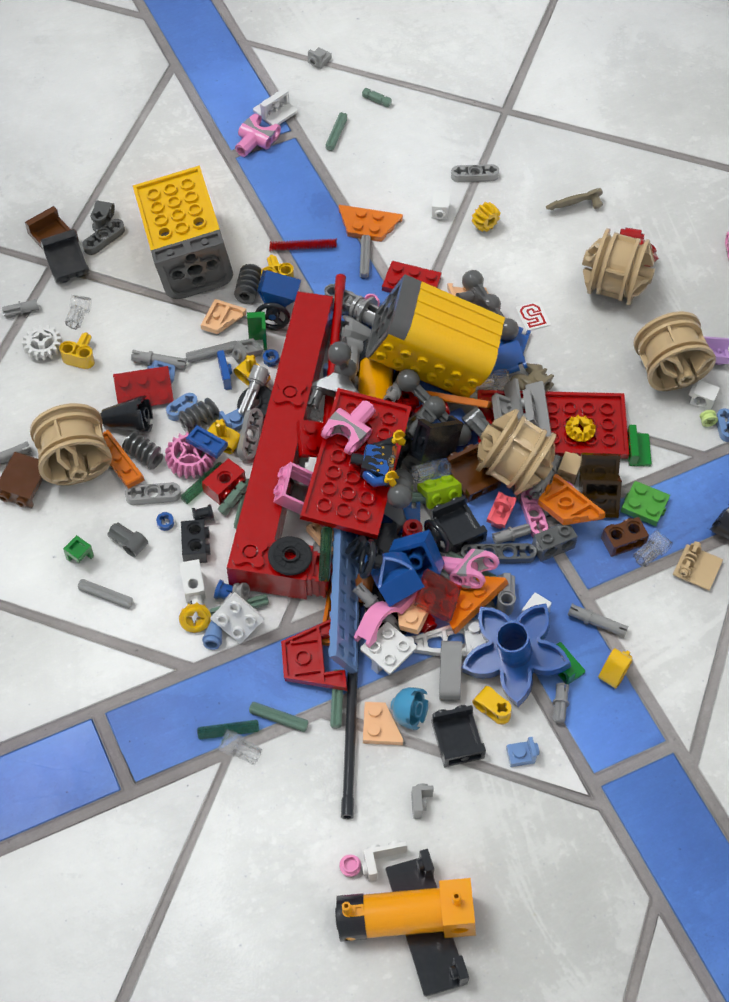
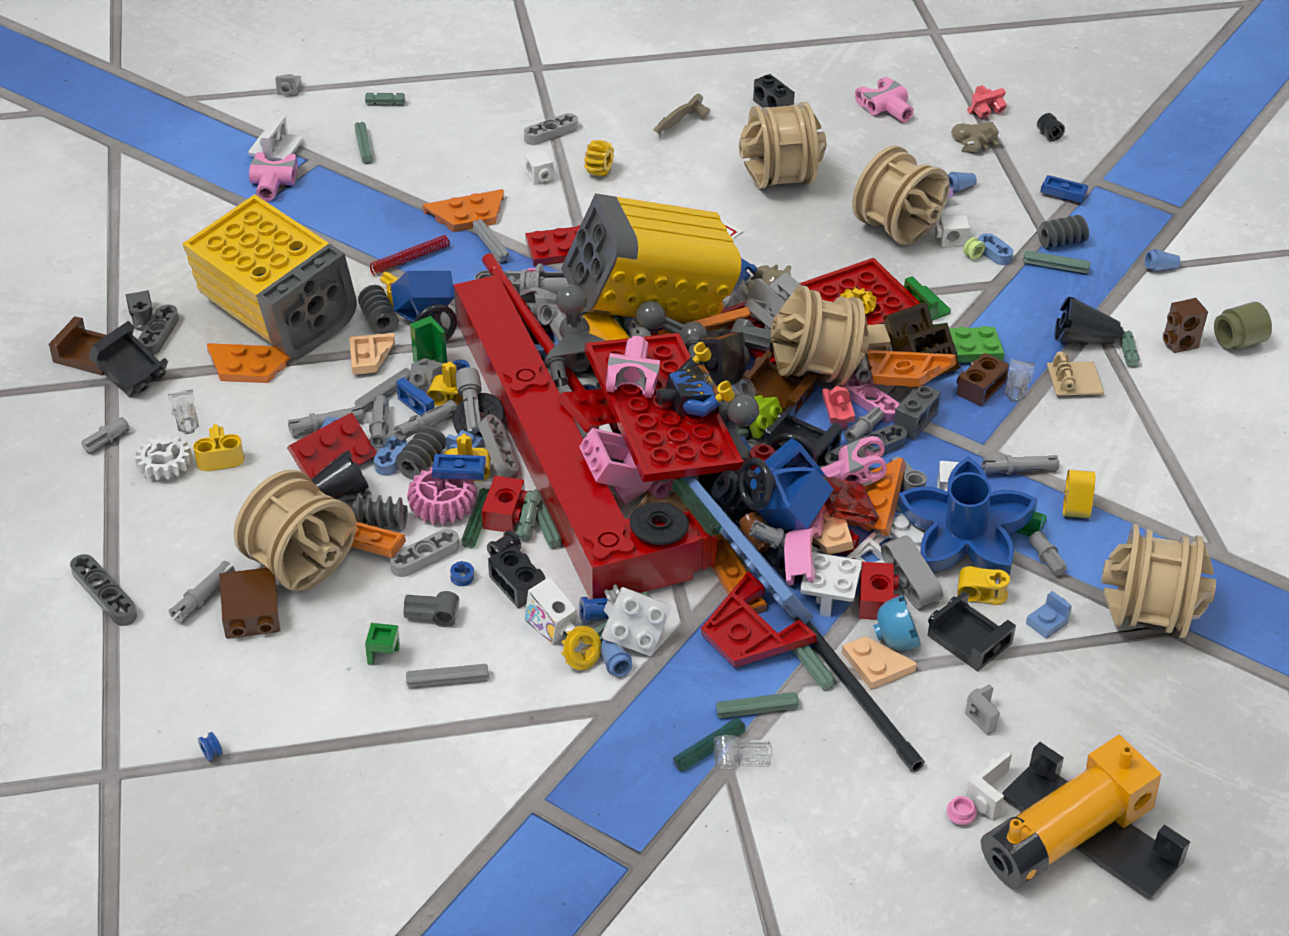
camera: 30 degrees left, 15 degrees down
none -> orange wing [207,343,292,383]
none -> light grey pin [369,395,389,448]
none -> light grey pin [394,400,457,441]
none -> black brick [753,74,795,108]
none -> red brick [859,561,899,620]
none -> tan wheel [1101,524,1216,638]

